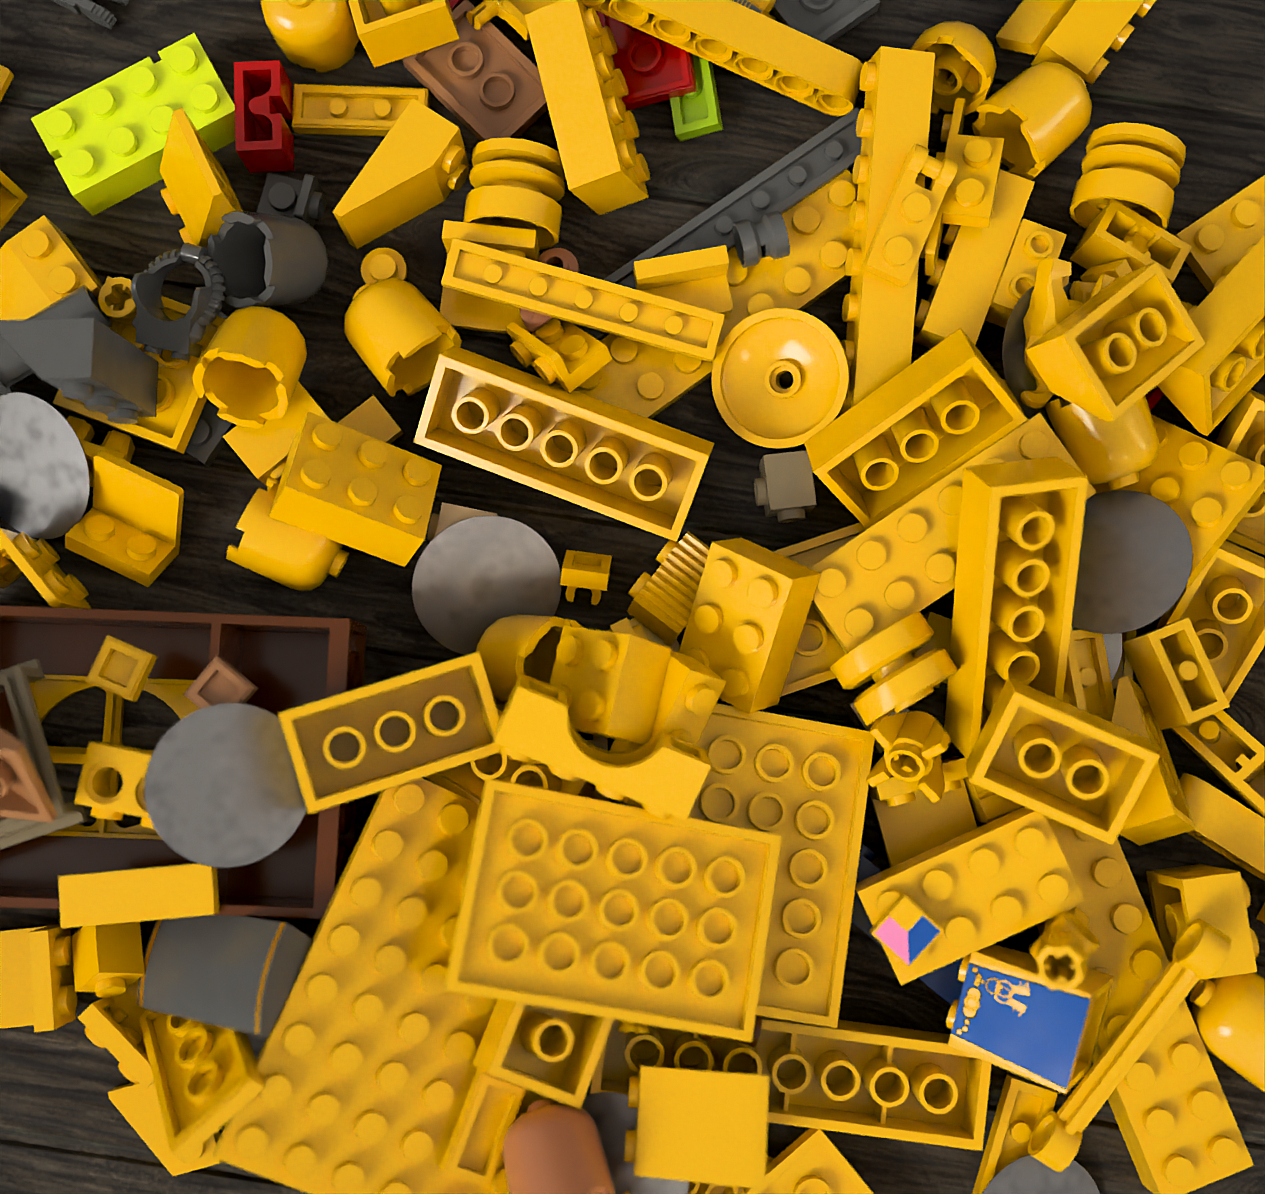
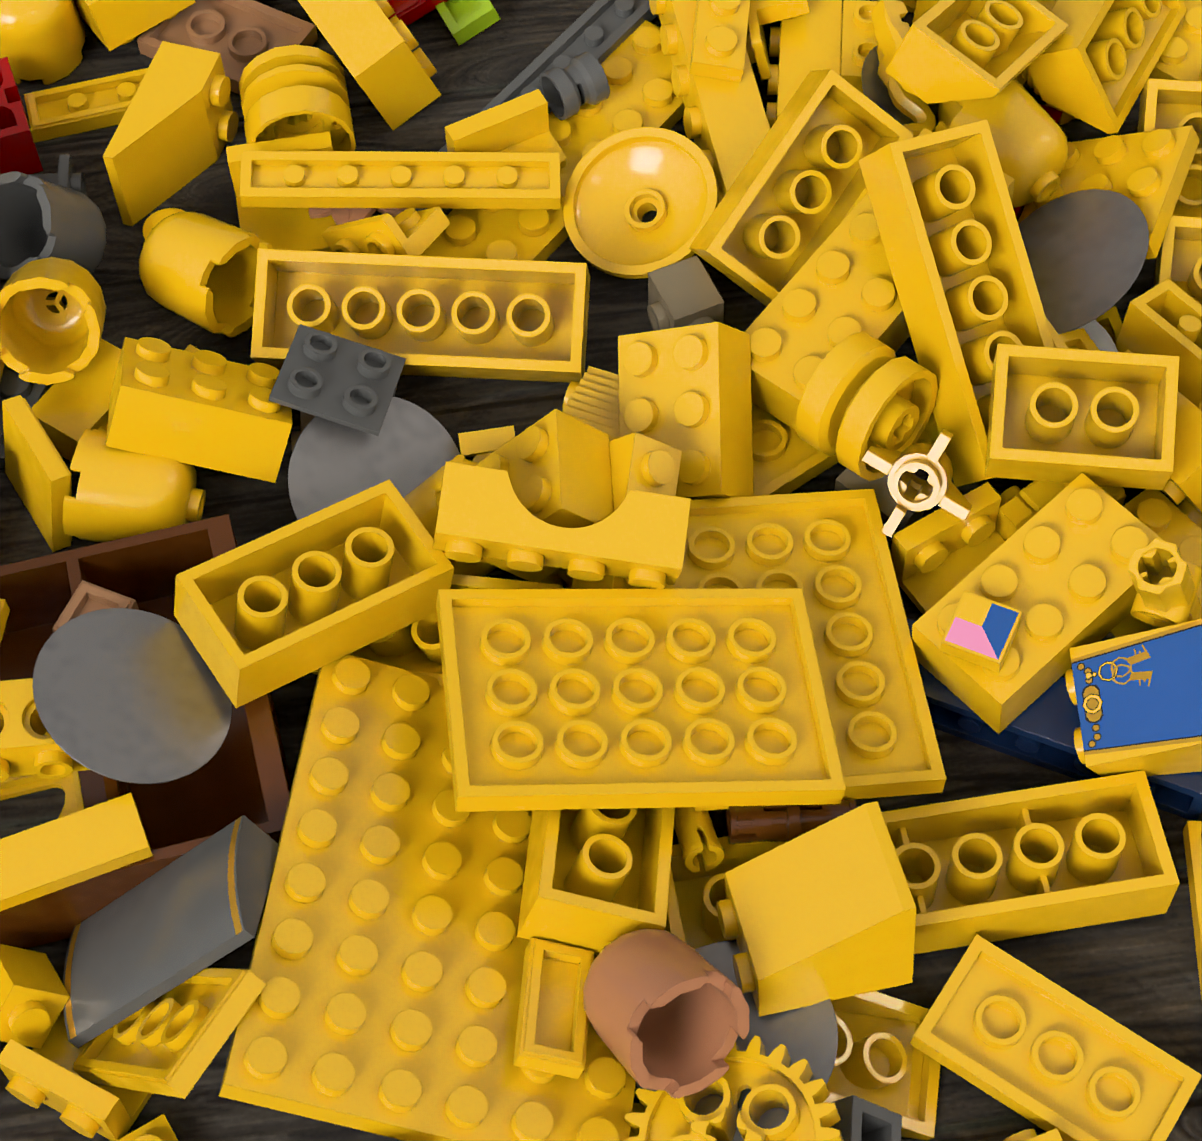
camera: 10 degrees left, 25 degrees down
none -> yellow tile [2,395,72,552]
none -> dark grey hinge [269,324,406,436]

